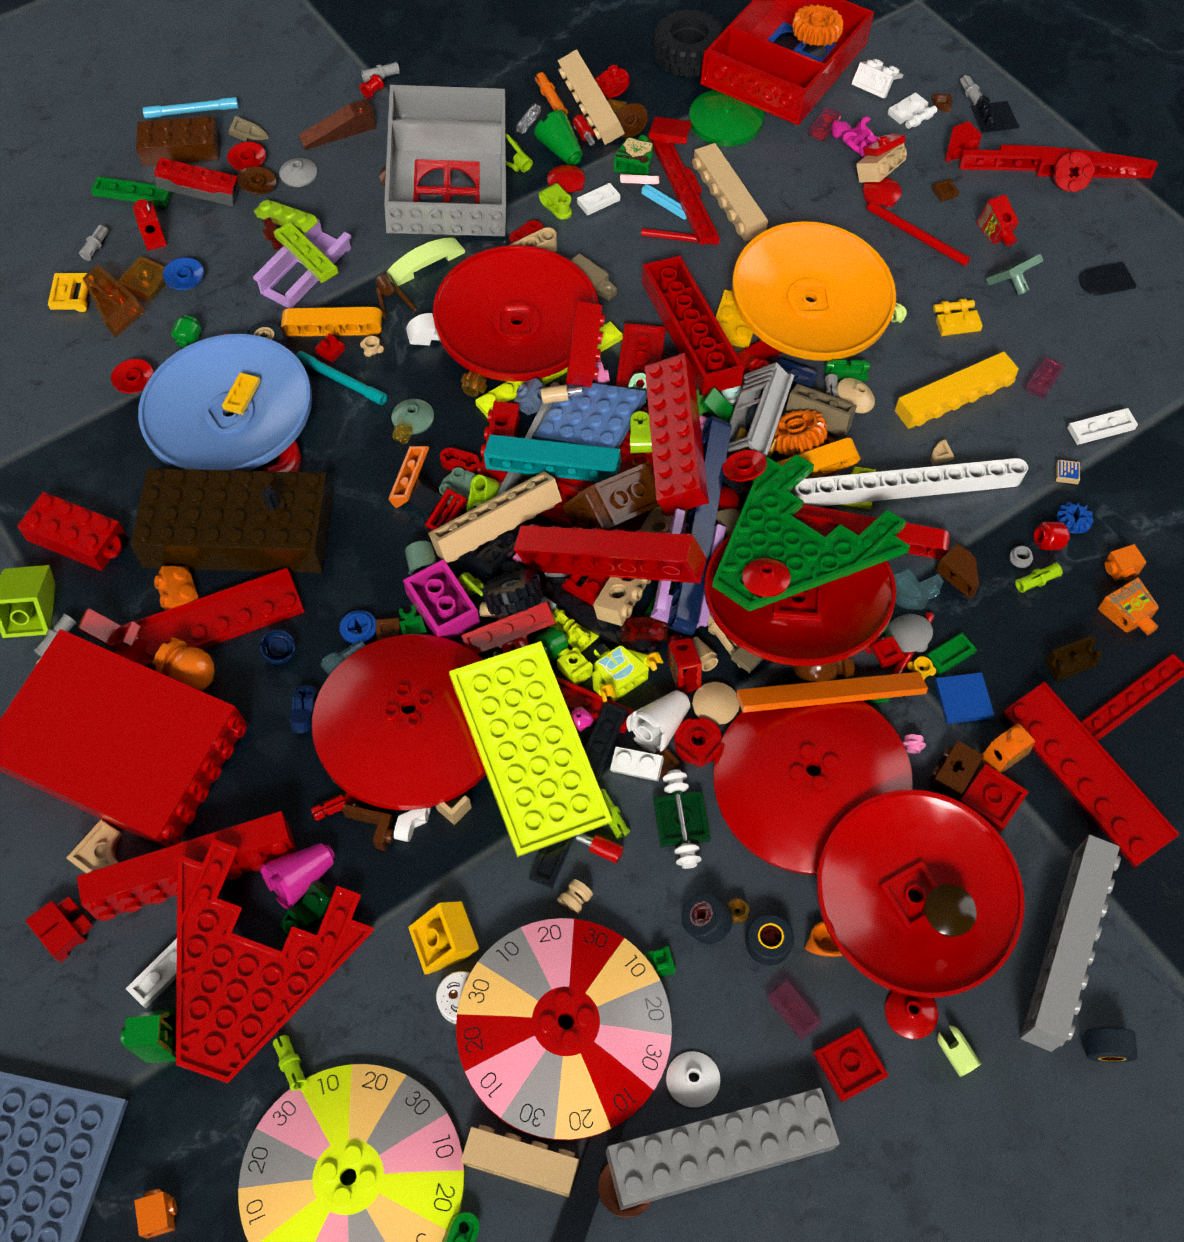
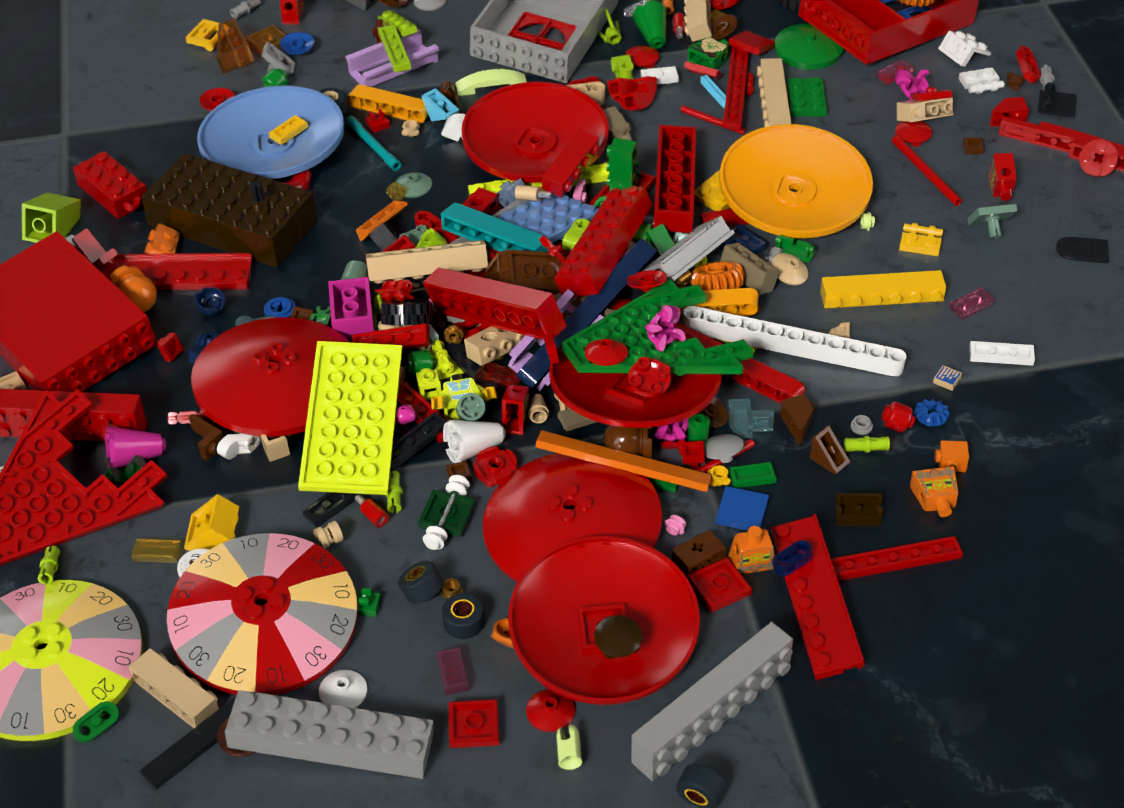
camera: 25 degrees right, 15 degrees down
pearl gold gear [461,371,488,397] -> none
white plate [610,747,664,782] -> none
tan dish [692,682,740,725] -> none
none -> clear yellow tile [131,539,182,563]
none -> red tile [155,333,184,362]
none -> light grey slope [261,42,296,75]
none -> red hinge [375,280,414,302]
none -> medium azure slope [422,88,459,121]
none -> pearl gold plate [444,324,464,344]
none -> sand green piece [456,393,485,421]
none -> red piece [539,236,566,264]
none -> red tile [544,334,559,364]
none -> red brick [607,76,657,110]
none -> green wedge [607,138,641,192]
none -> red dish [628,357,671,398]
none -> dark pink animal [645,305,686,351]
none -> clear blue beam [772,540,813,576]
none -> green plate [787,77,827,117]
none -> reddish brown slope [810,425,850,474]
none -> red beam [1015,45,1041,84]

